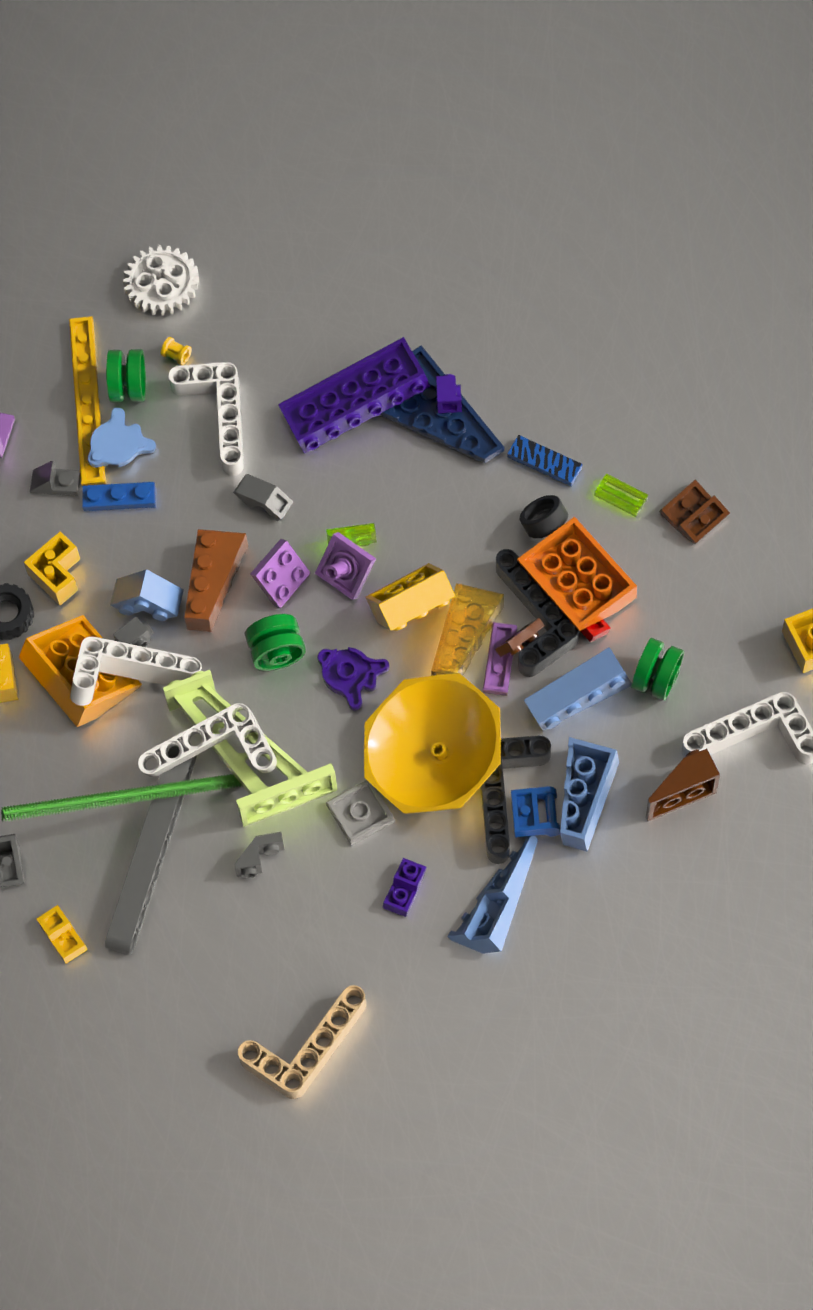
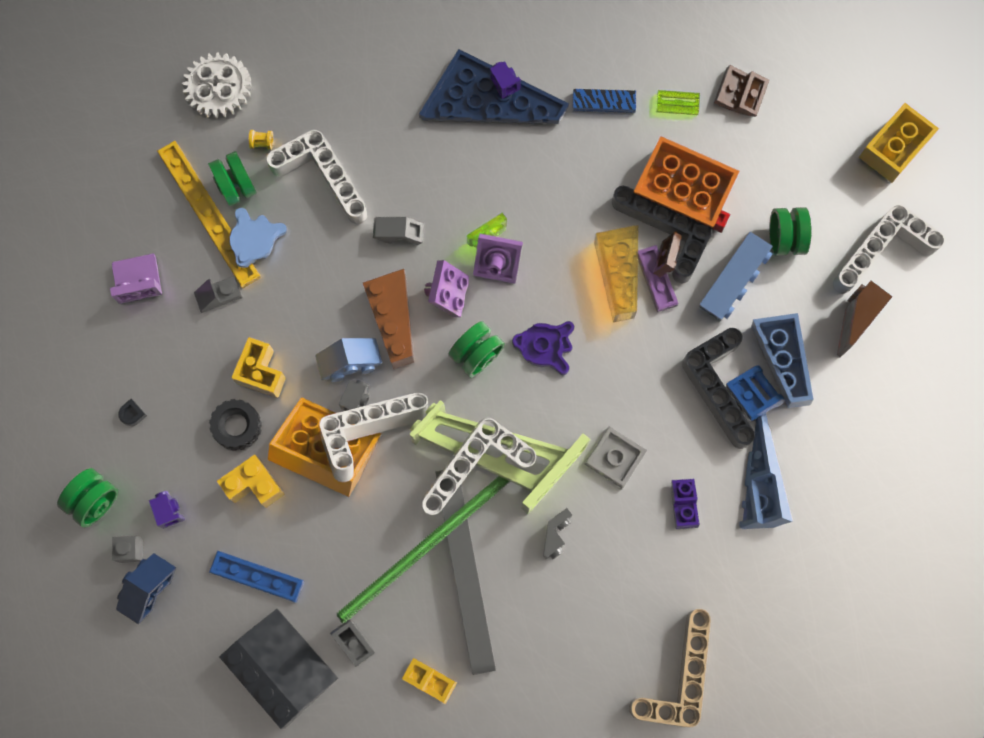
camera: 30 degrees left, 10 degrees up
blue plate [83,482,156,511] -> none
dark purple bracket [278,337,430,453] -> none
yellow piece [364,673,501,814] -> none
yellow brick [365,563,455,631] -> none
black tyre [519,495,568,539] -> none

